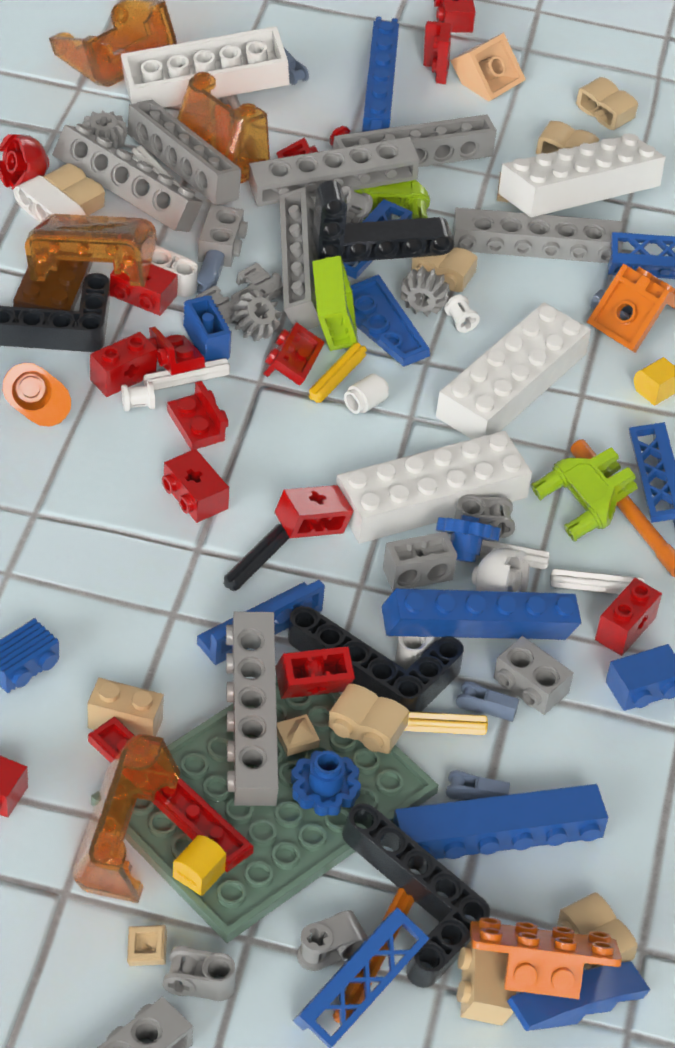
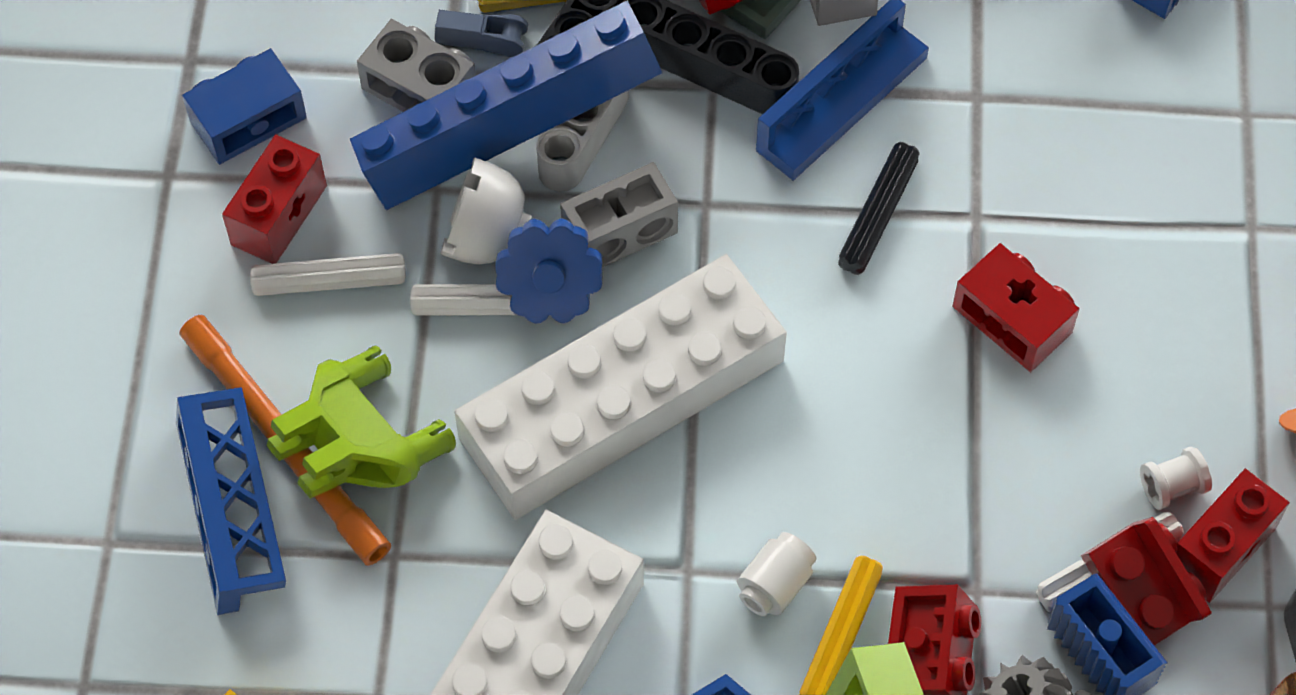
camera: 175 degrees right, 15 degrees up
red bracket [167,381,229,450] -> none
red brick [274,485,354,539] -> none
light grey piece [454,495,515,538] -> none

